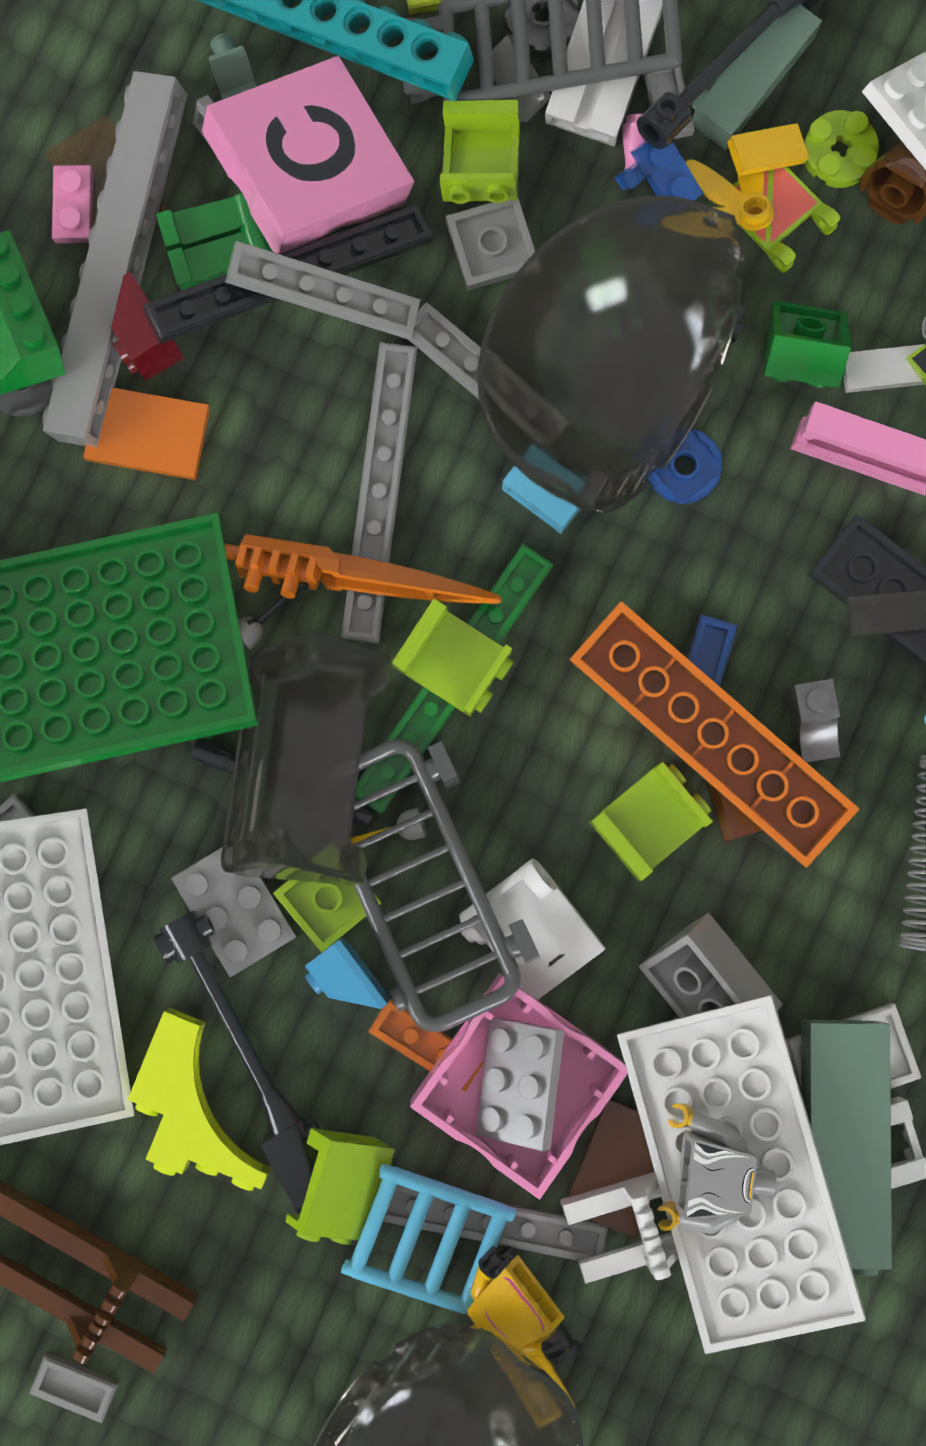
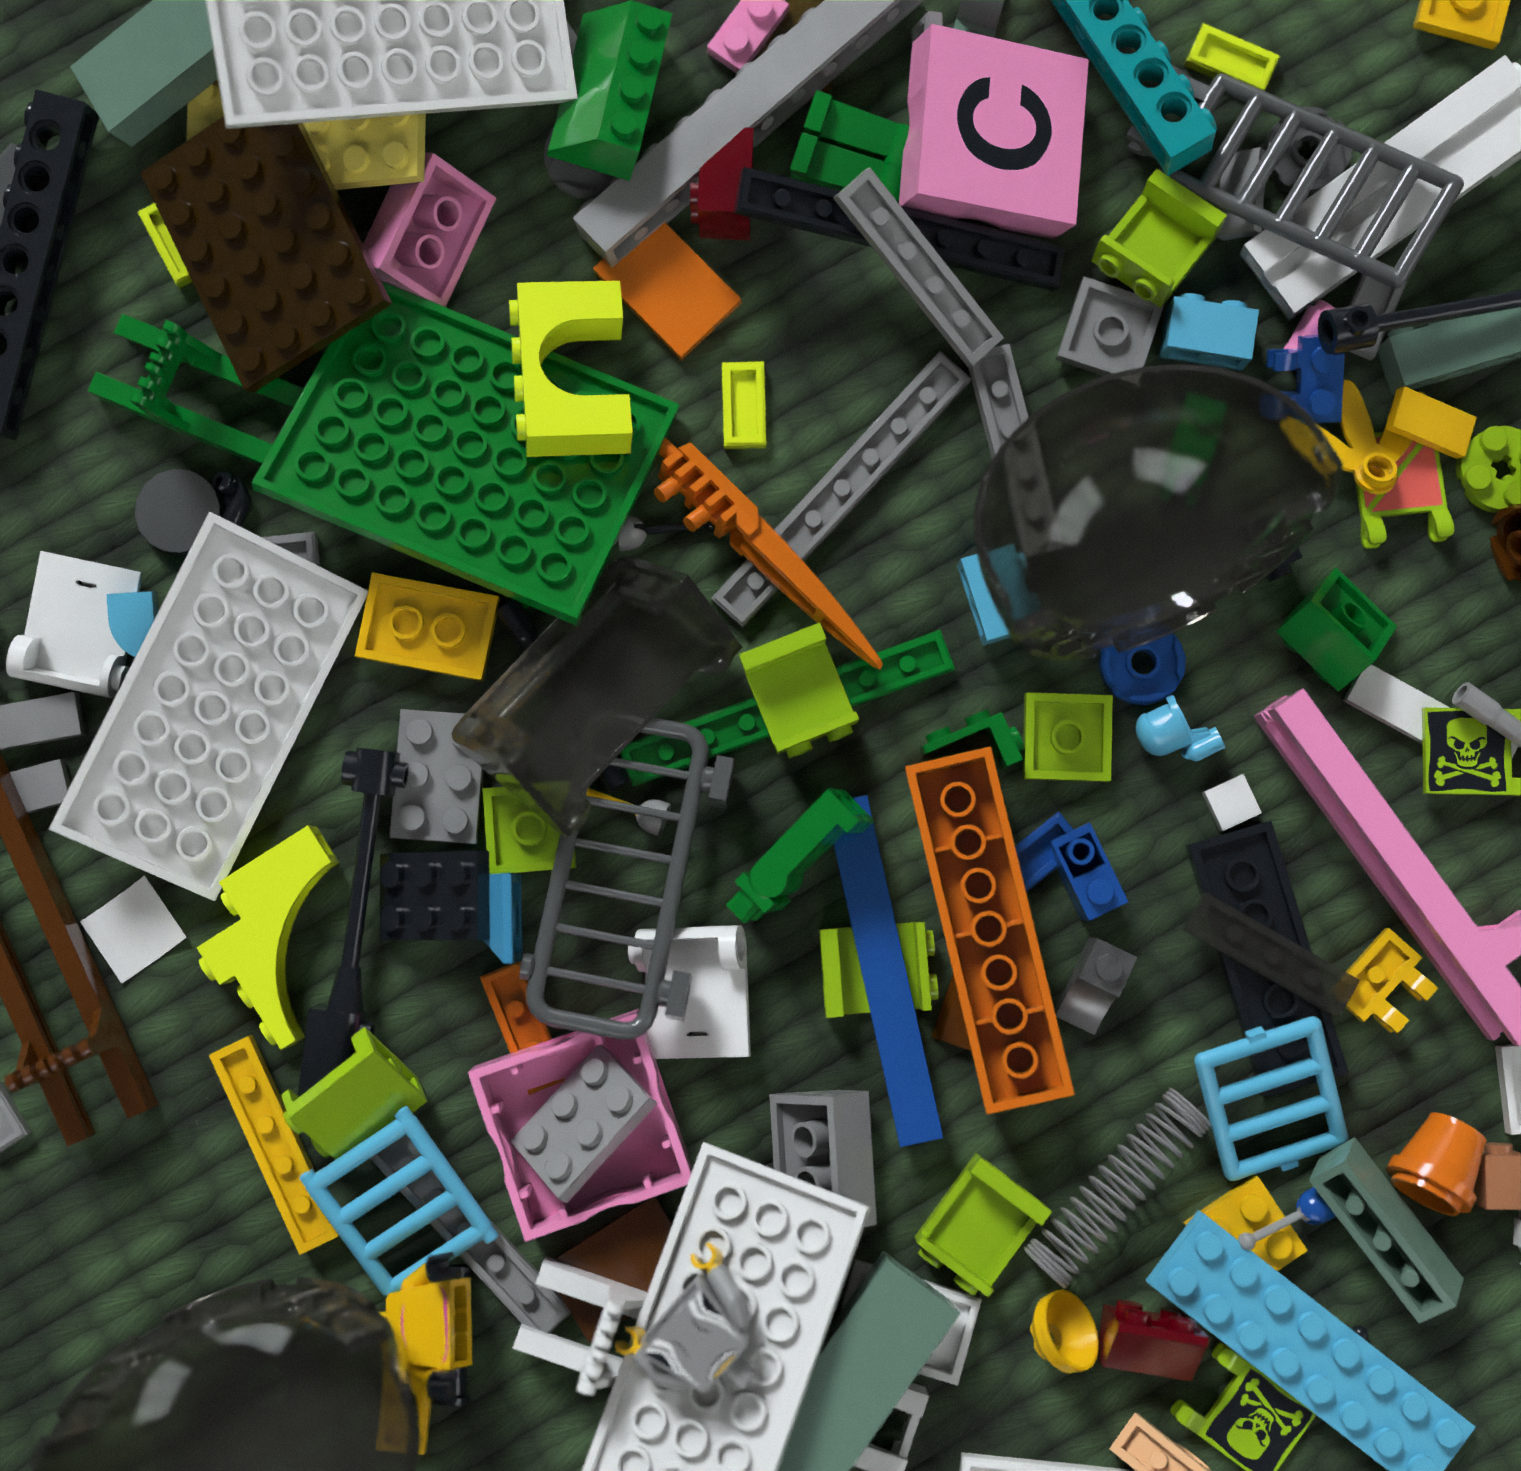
camera: 35 degrees right, 0 degrees up
none -> white sticker [80,875,186,983]
none -> yellow plate [209,1035,339,1255]
none -> yellow plate [355,572,500,682]
none -> black plate [380,851,489,940]
none -> neon yellow arch [509,280,633,457]
none -> neon yellow tile [722,362,766,449]
none -> green hips [726,789,875,924]
none -> blue tile [833,795,943,1147]
none -> lime panel [914,1153,1052,1298]
none -> green bracket [919,709,1025,769]
none -> lime plate [1022,692,1113,782]
none -> blue slope [1049,822,1128,921]
none -> medium azure piece [1135,695,1226,761]
none -> medium azure brick [1159,293,1259,370]
none -> white tile [1201,774,1262,831]

